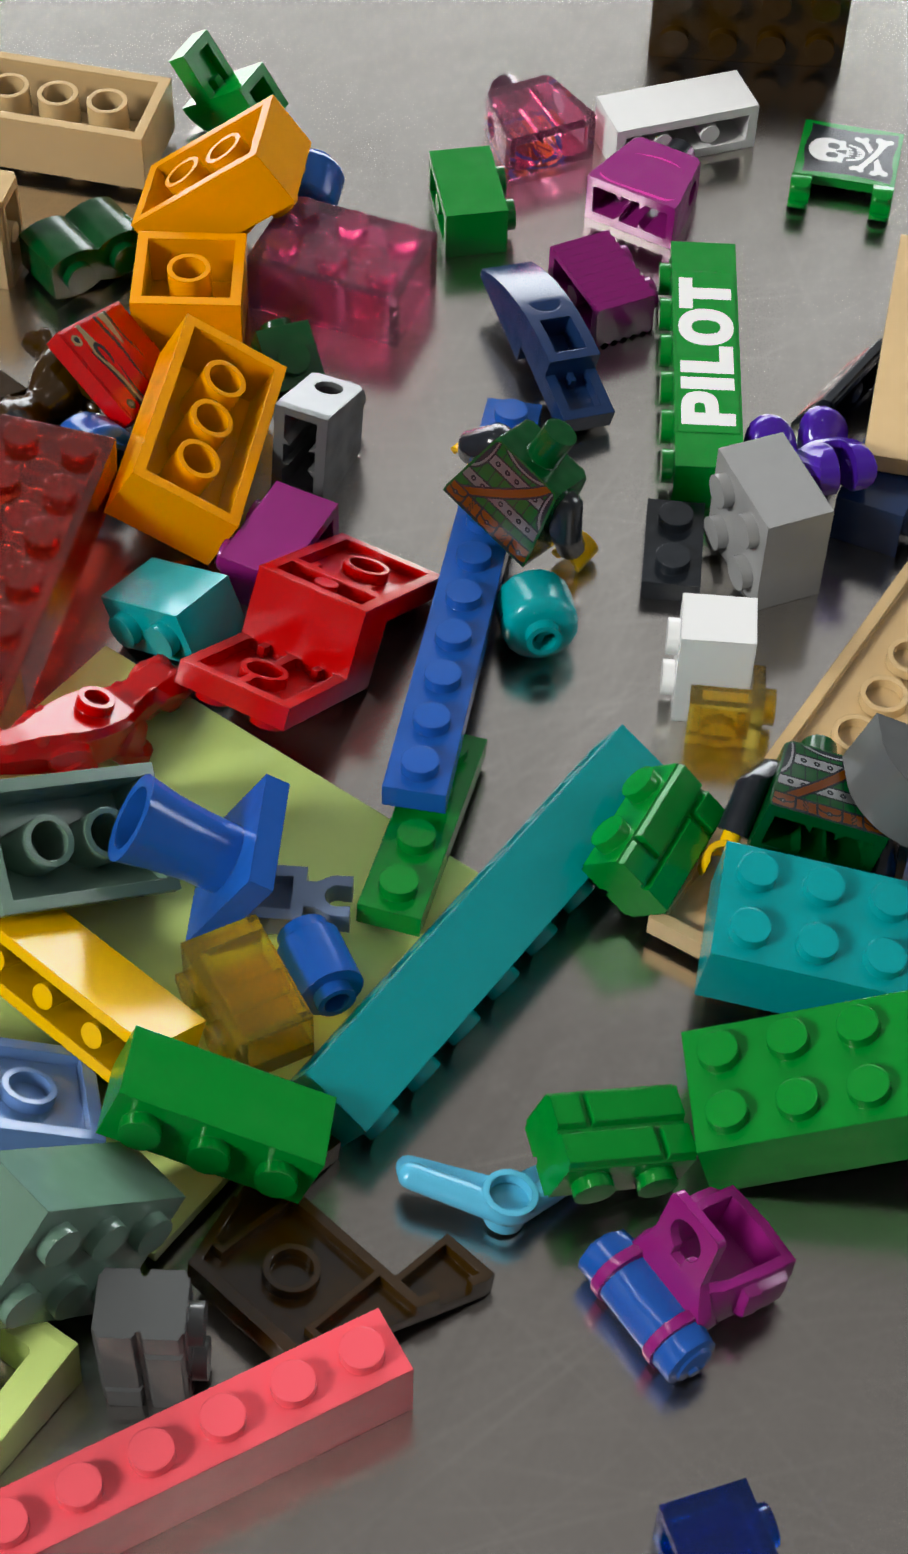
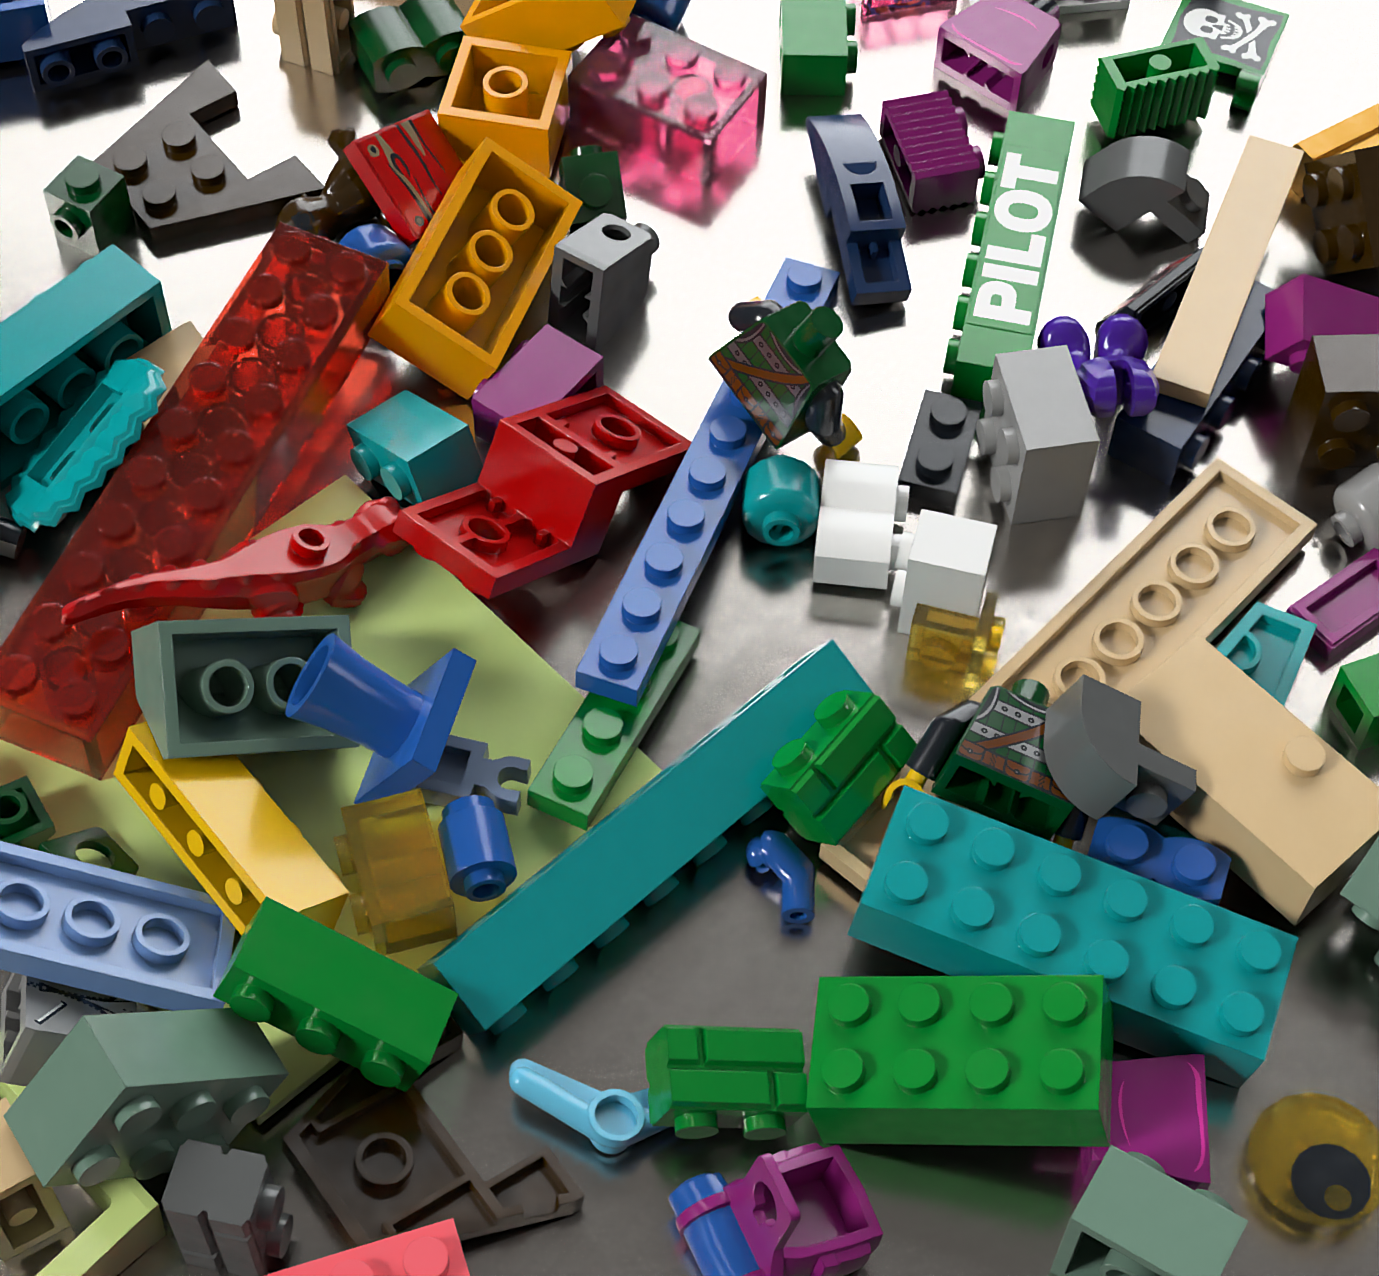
camera: 10 degrees right, 5 degrees up
none -> blue arm [746,830,815,924]
none -> white brick [812,459,910,590]
none -> dark grey brick [1078,136,1210,243]
none -> green brick [1090,37,1220,139]

